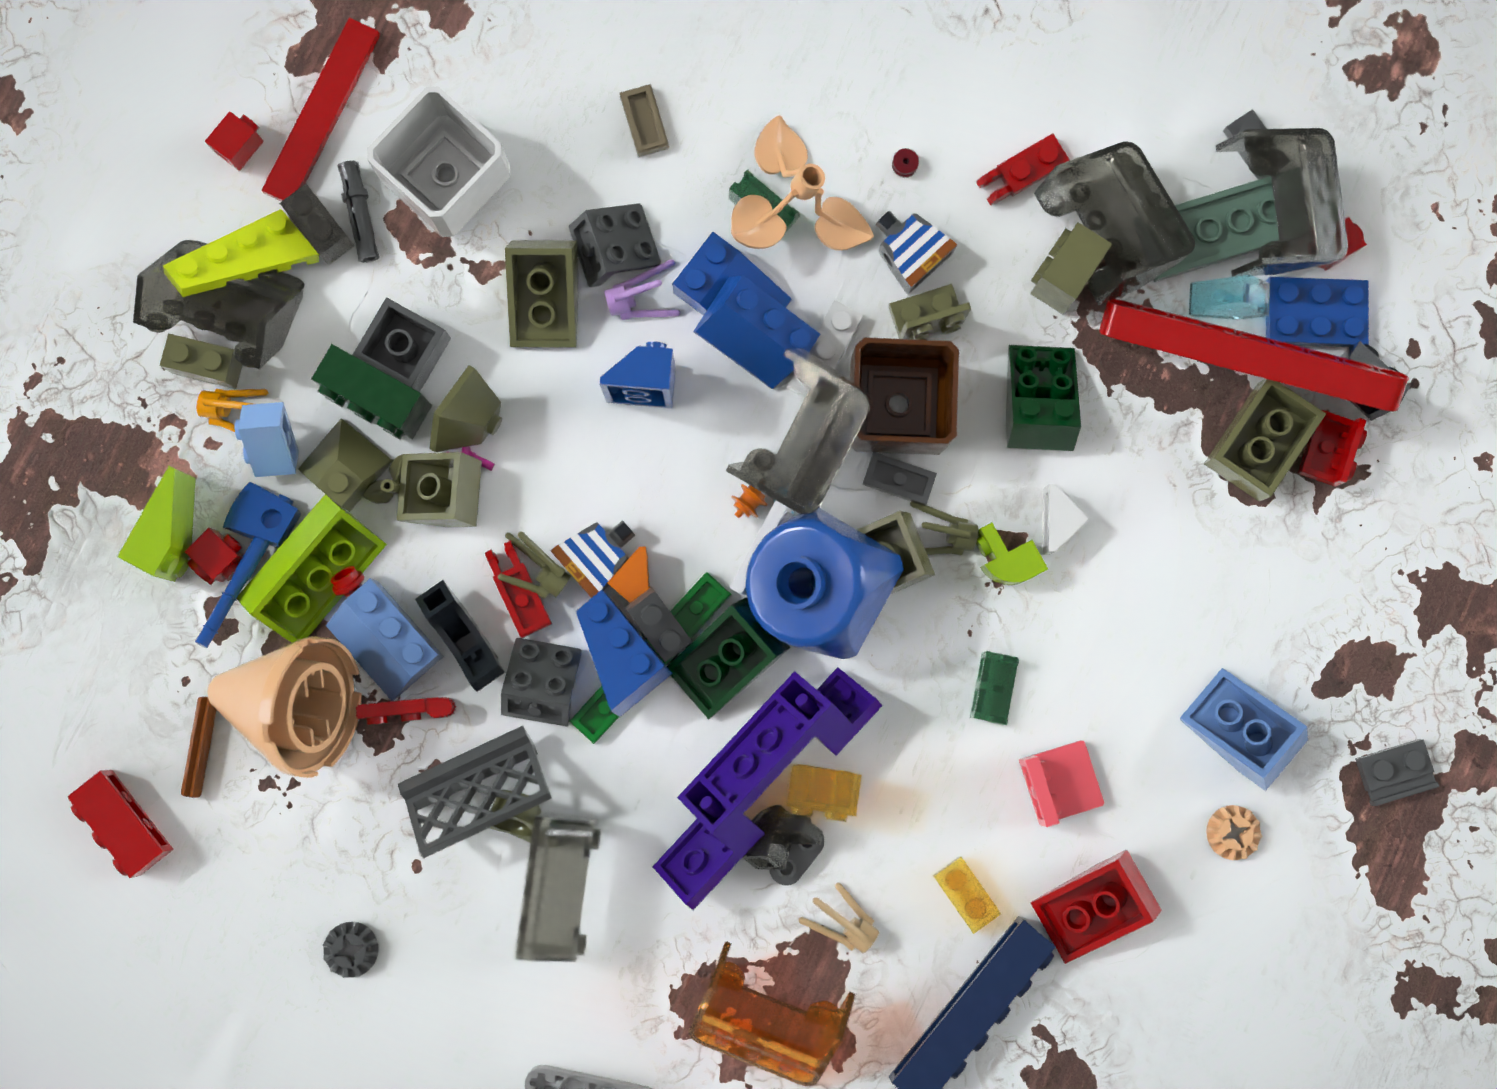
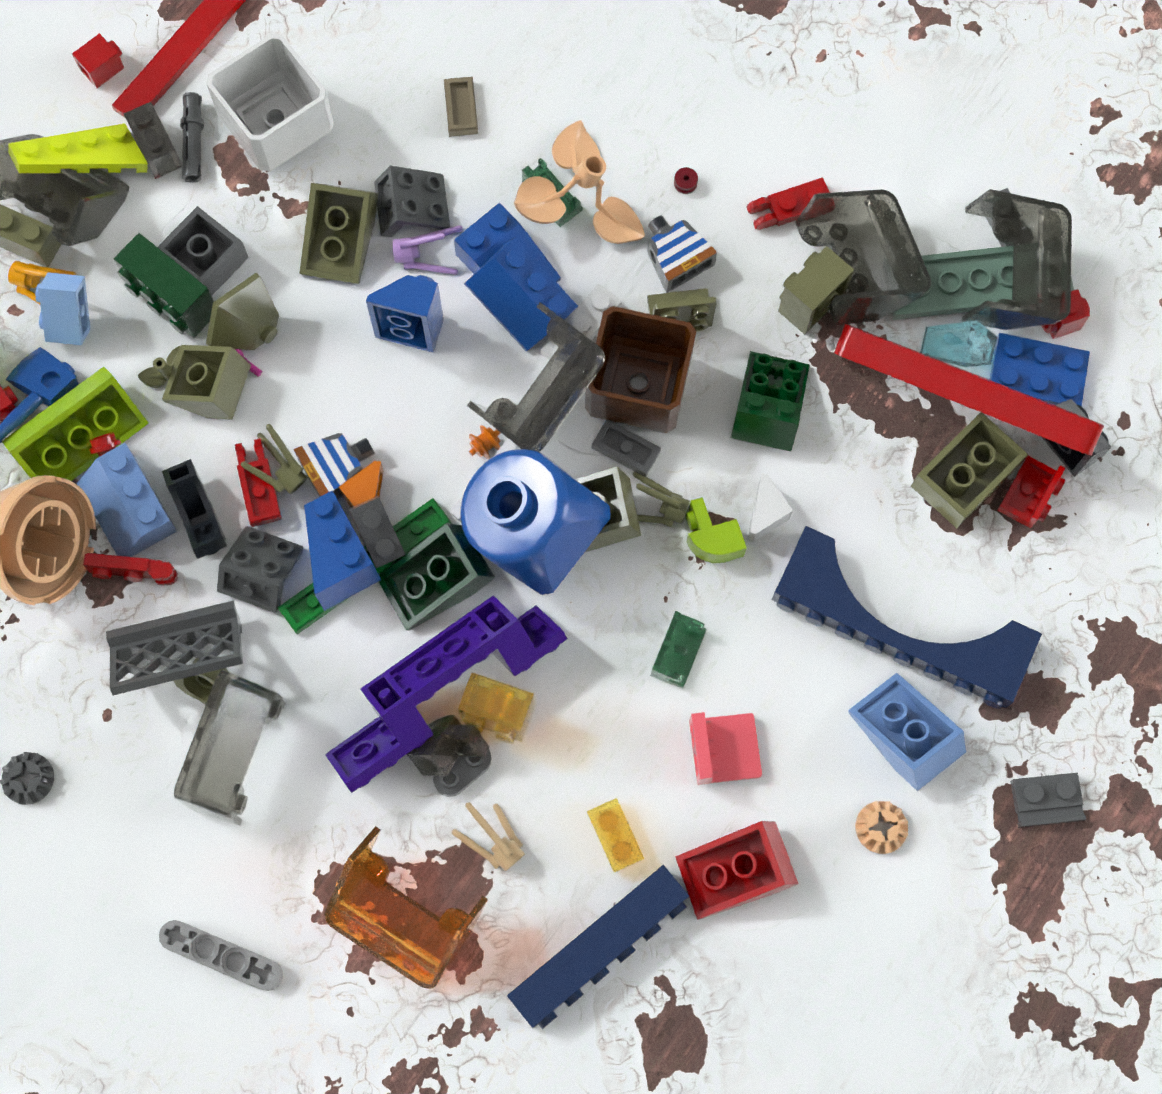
camera: 15 degrees right, 10 degrees down
olive slope [298,418,393,512] -> none
none -> dark blue arch [771,526,1042,709]

